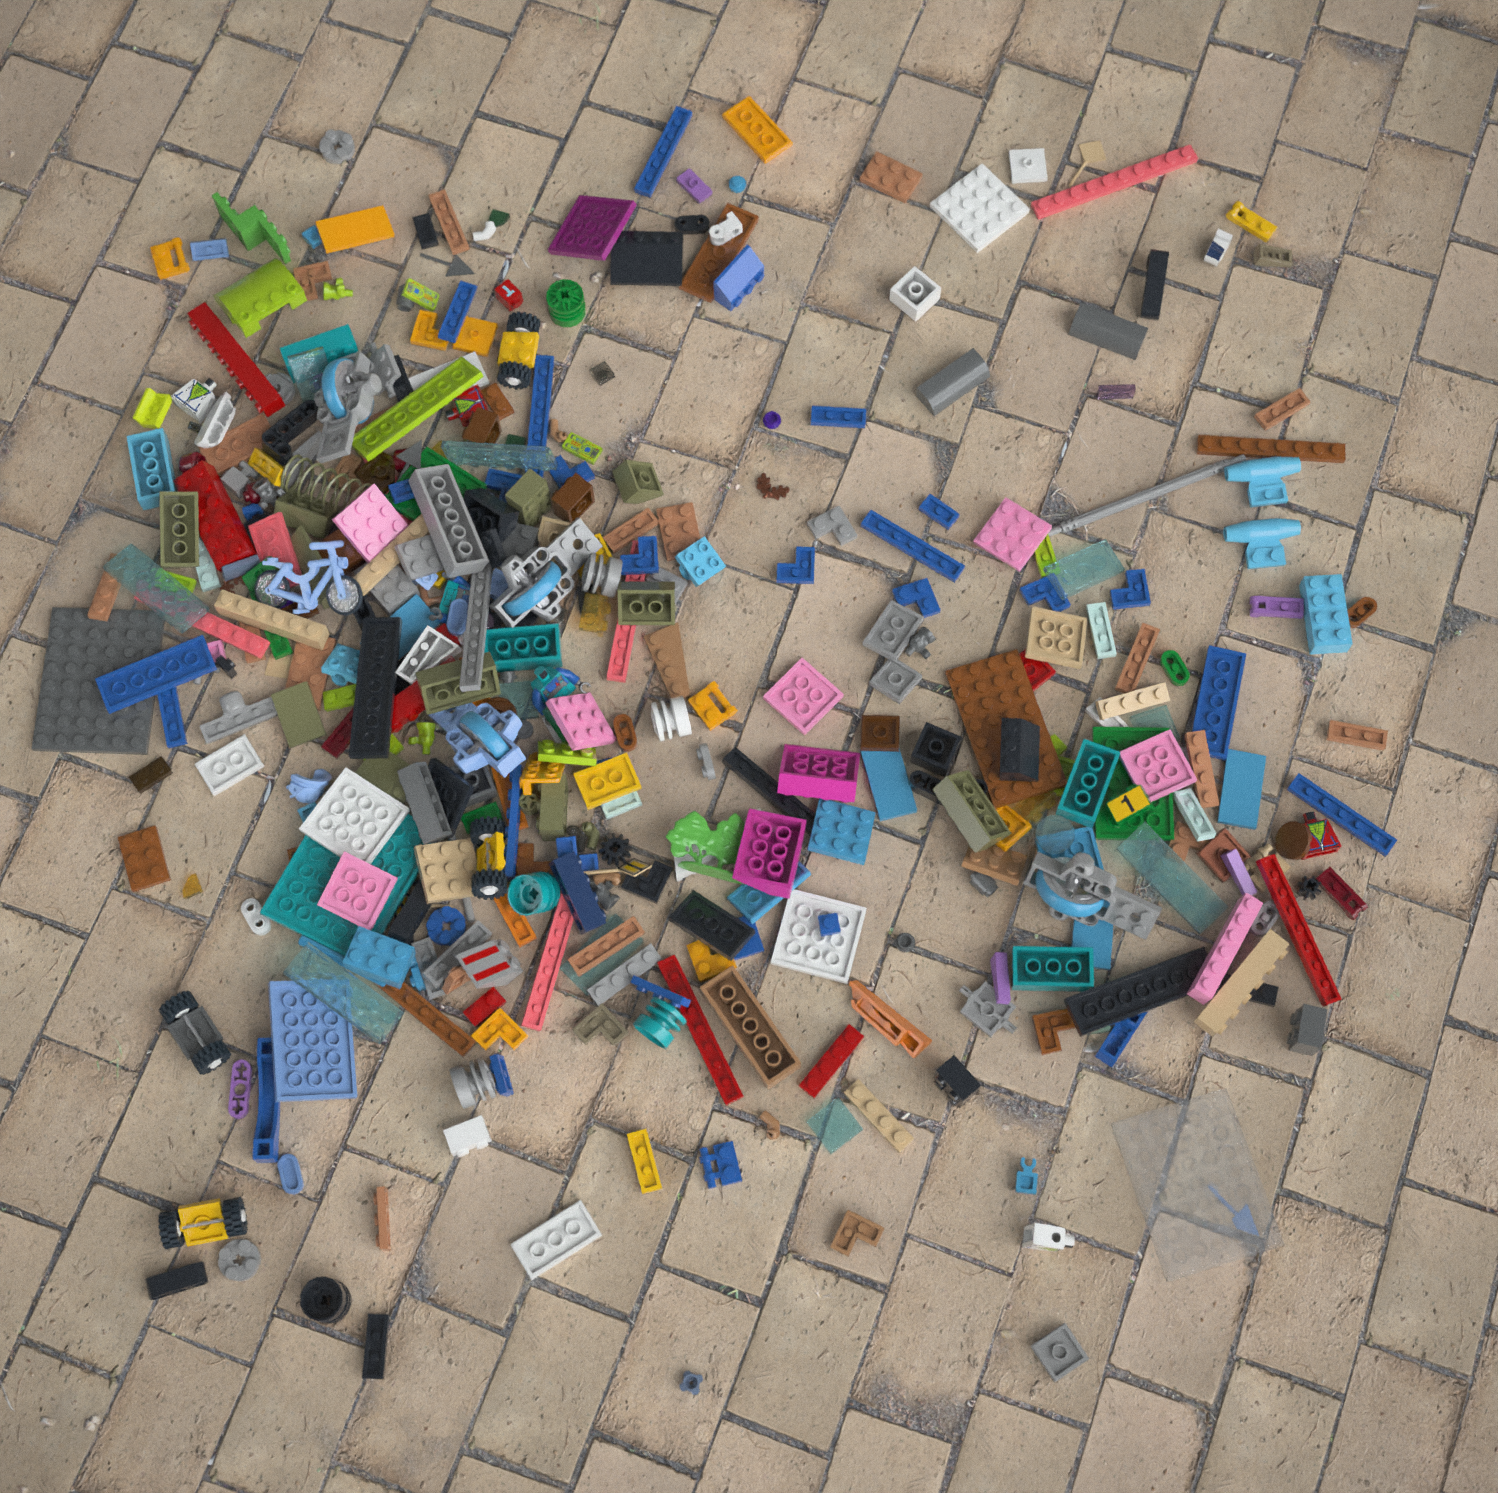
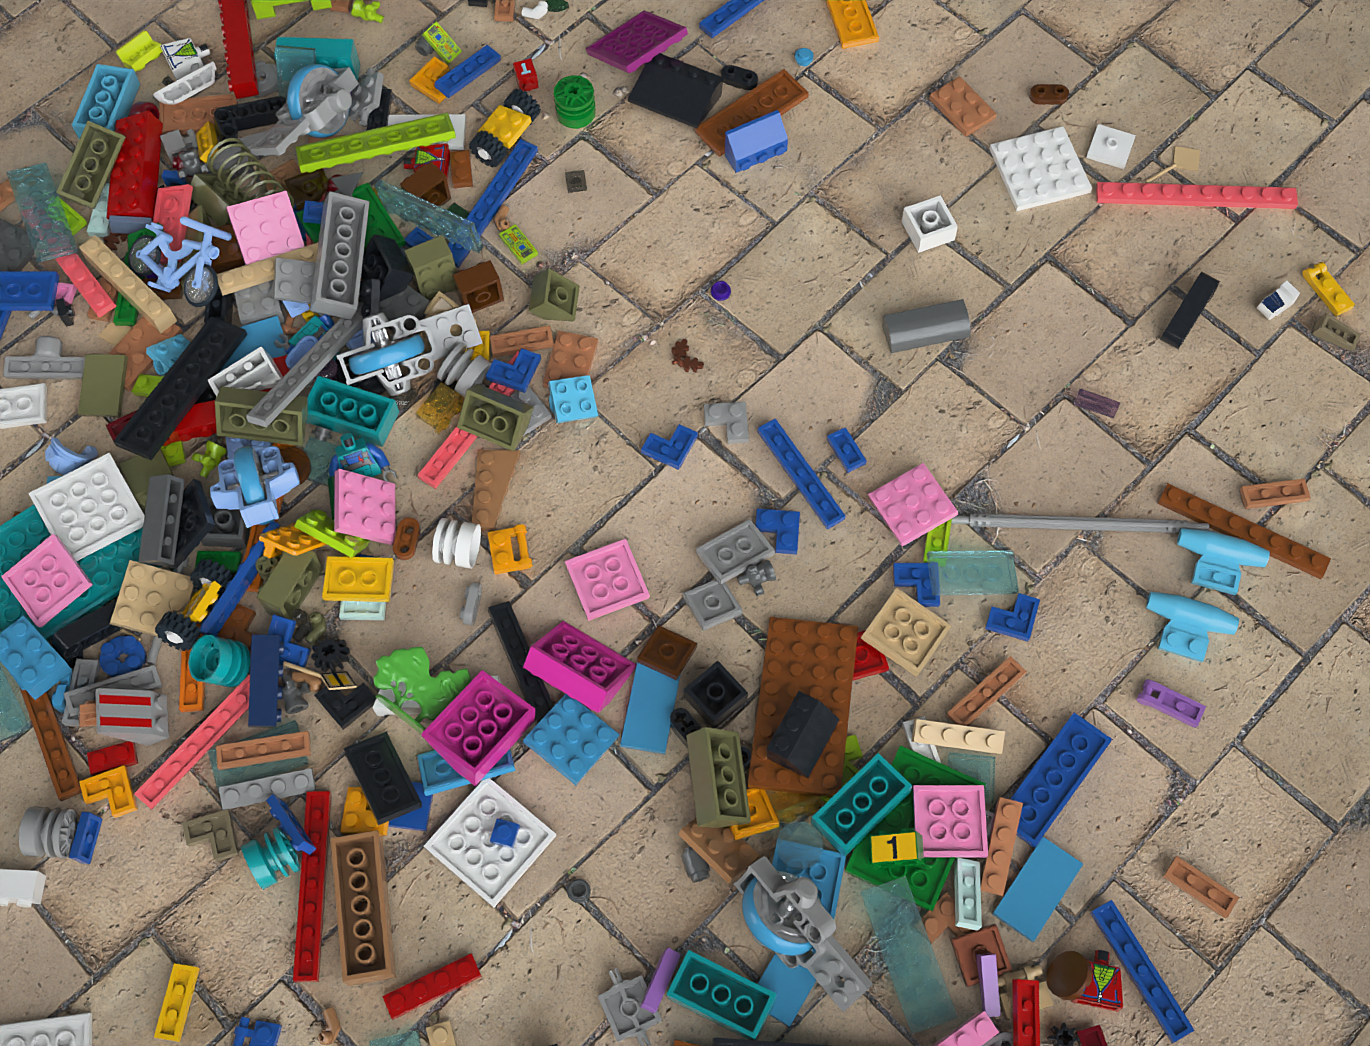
camera: 25 degrees right, 5 degrees down
dark grey piece [420,253,475,277] -> none
light orange plate [453,316,498,357] -> none
dark grey plate [517,720,534,739] -> none
blue plate [545,455,595,489] -> none
medium lavender plate [676,168,712,204] -> none
white leg [709,211,742,246] -> none
blue plate [811,406,866,428] -> none
orange wedge [849,980,932,1058] -> none
dark grey brick [1068,303,1148,360] -> none
light aqua plate [1086,602,1117,659] -> none
green plate [1160,650,1190,686] -> none
medium azure brick [1299,574,1353,655] -> none
dark orange plate [1347,597,1377,628] -> none
none -> reddish brown plate [1029,84,1069,105]

